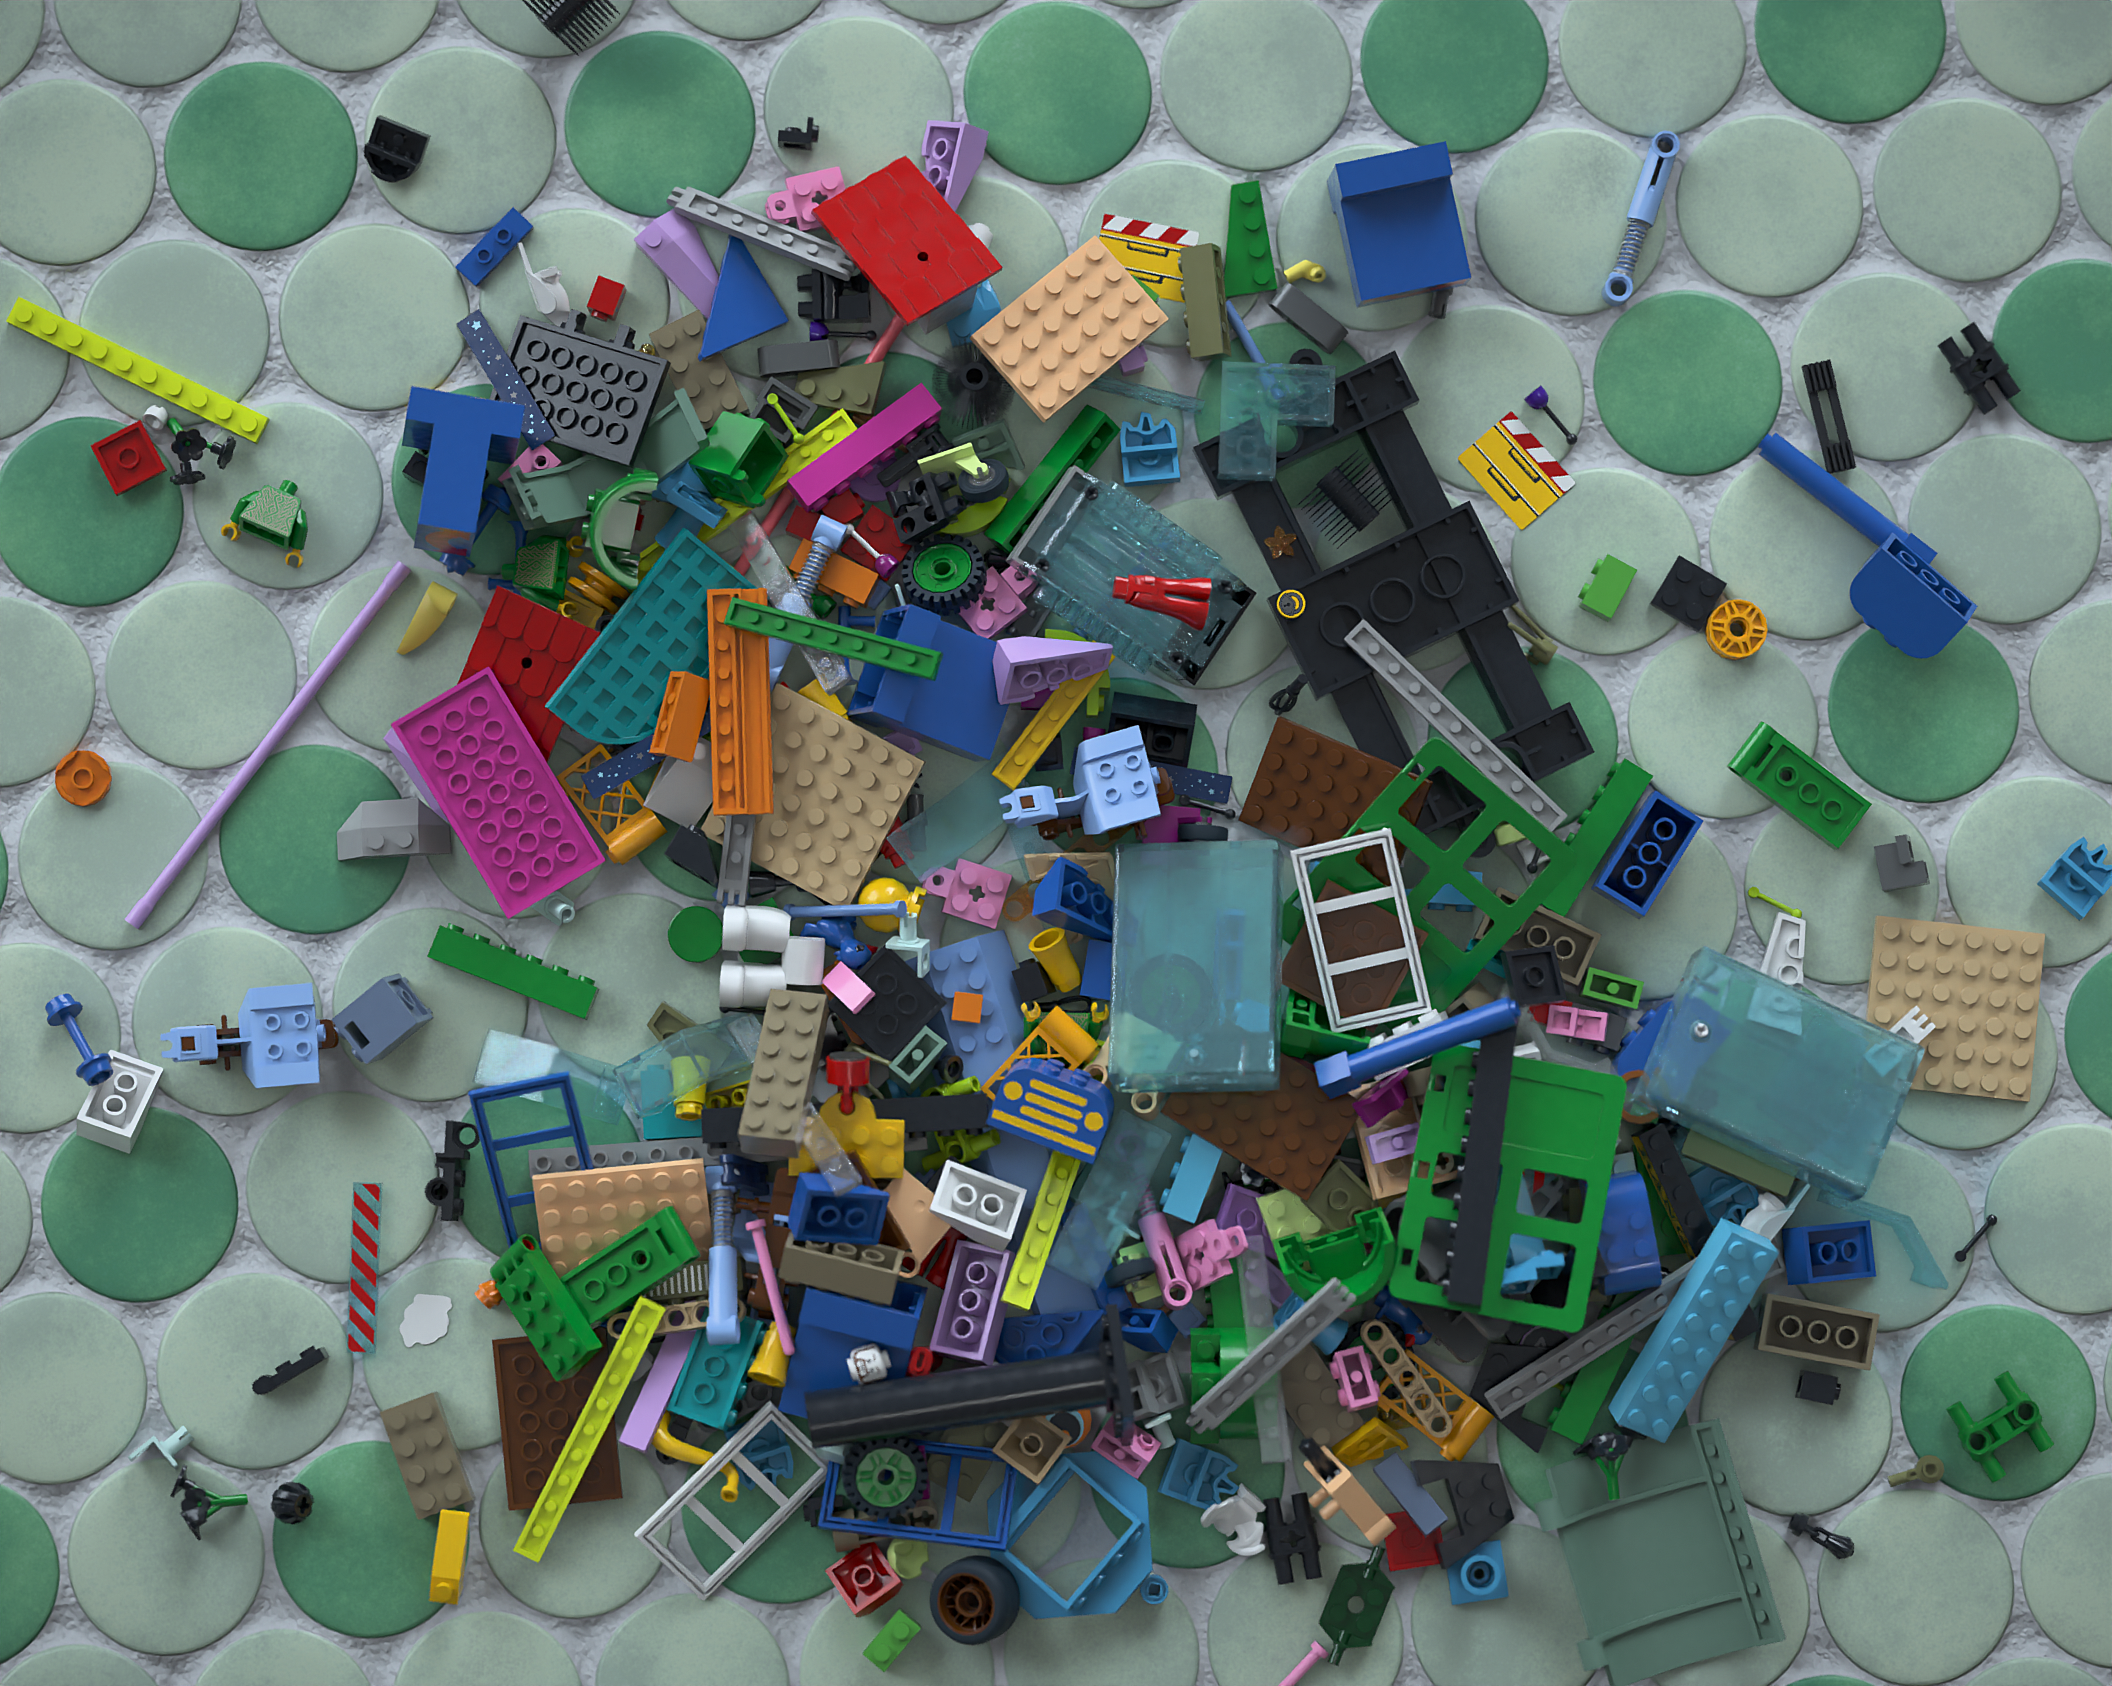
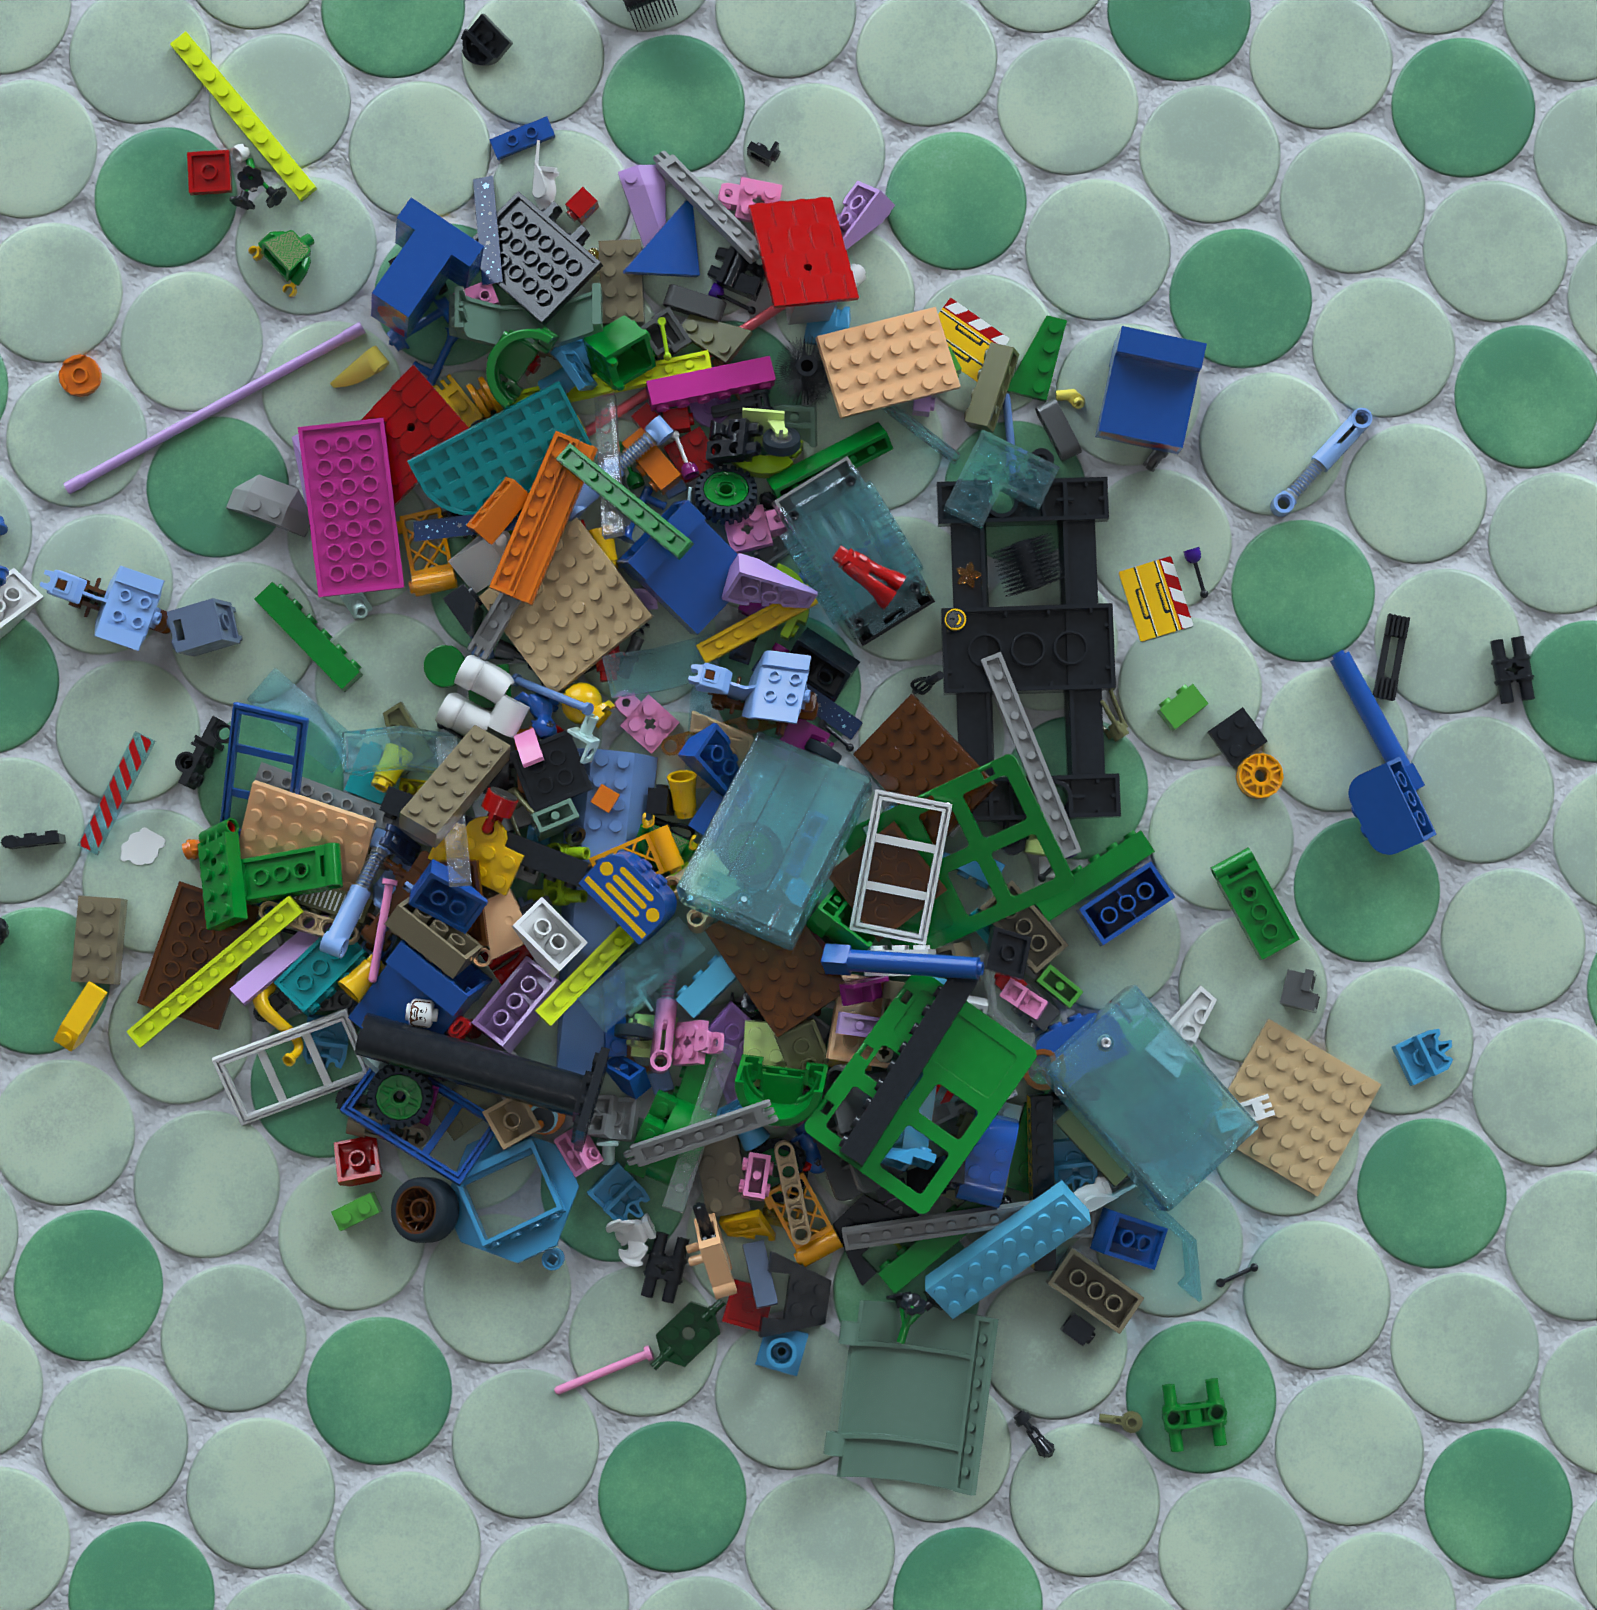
camera: 35 degrees right, 0 degrees up
green torso [501,535,584,620] -> none
yellowish green hair [887,1538,929,1580] -> none
blue tile [994,1309,1106,1364] -> none
dark azure plate [1120,411,1180,487] -> none
lime hinge [1748,887,1802,918] -> none

